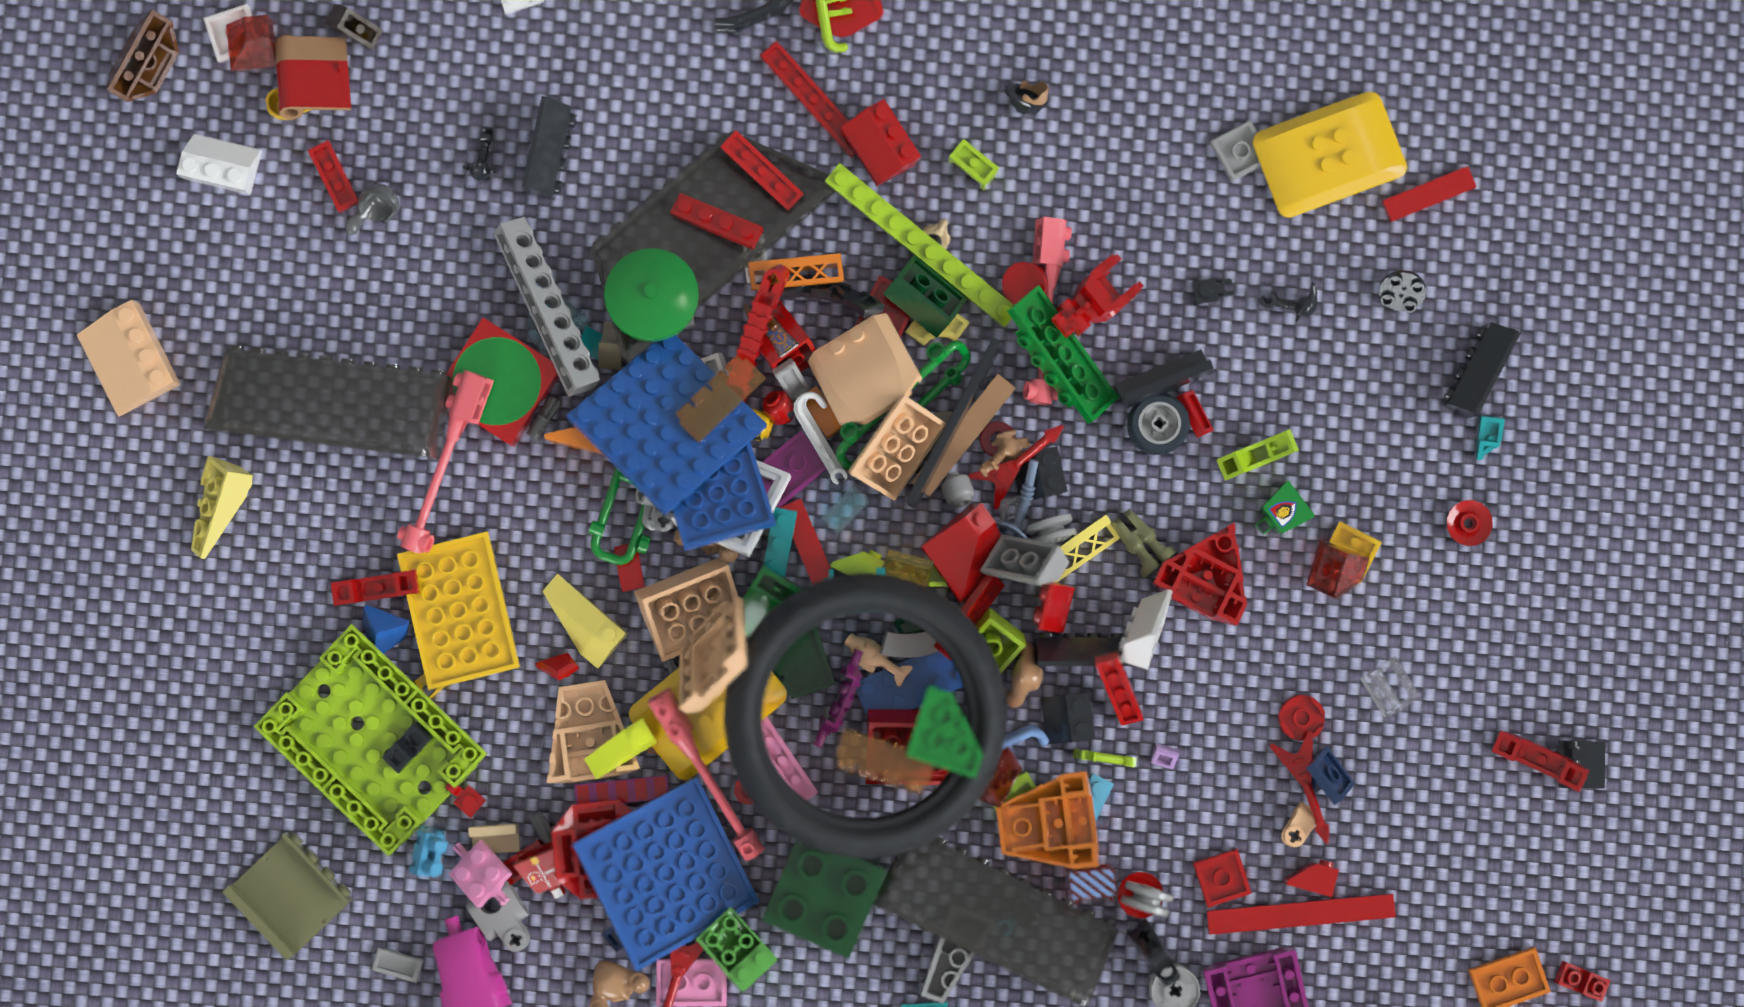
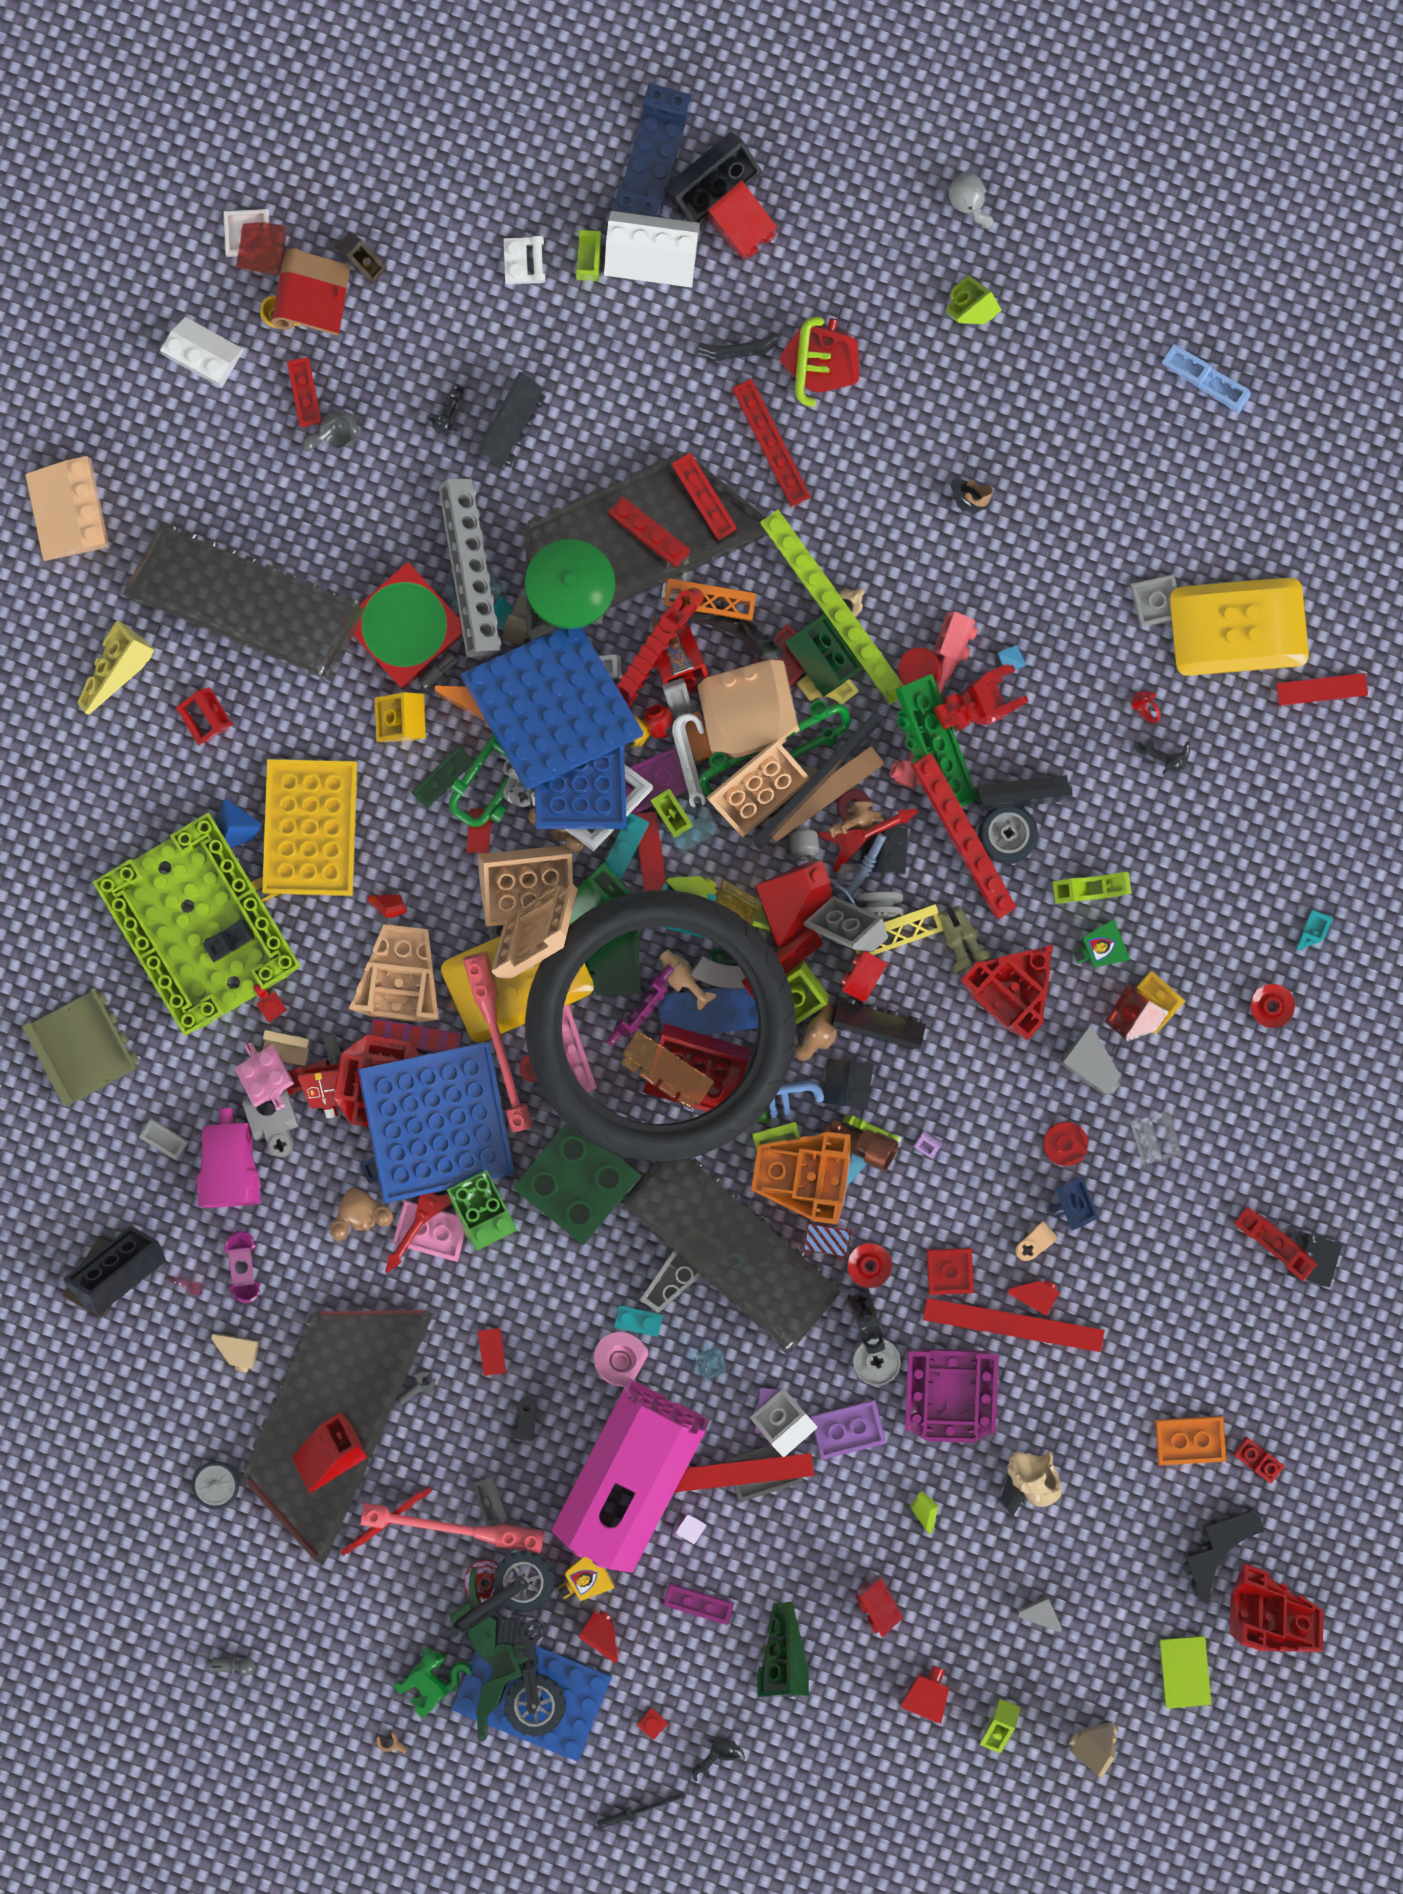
camera: 15 degrees right, 0 degrees up
reddish brown wedge [106,9,179,102] -> none
red slope [331,570,420,606] -> none
coral bar [397,370,494,554] -> none
dark azure hips [409,825,448,877] -> none
light yellow wedge [542,574,628,669] -> none
neon yellow slope [584,719,657,780] -> none
clear orange windscreen [676,356,766,443] -> none
red slope [840,99,921,186] -> none
green plate [906,686,983,778] -> none
lime panel [948,139,999,190] -> none
clear red slope [979,746,1022,808] -> none
red plate [1095,652,1144,726] -> none
white slope [1119,589,1173,669] -> none
light grey wheel [1120,881,1174,917] -> none
red tile [1176,389,1213,438] -> none
black plate [1191,278,1234,305] -> none
red piece [1269,731,1329,844] -> none
plate [1379,270,1426,313] -> none
black slope [1443,322,1522,419] -> none
none -> red tile [176,687,233,746]
none -> yellow slope [375,692,426,742]
none -> dark green tile [412,745,474,809]
none -> lime slope [650,789,693,838]
none -> copper piece [825,1119,899,1172]
none -> red plate [910,753,1017,919]
none -> dark azure slope [997,645,1026,670]
none -> light grey slope [1059,1026,1121,1095]
none -> red piece [1131,691,1161,724]

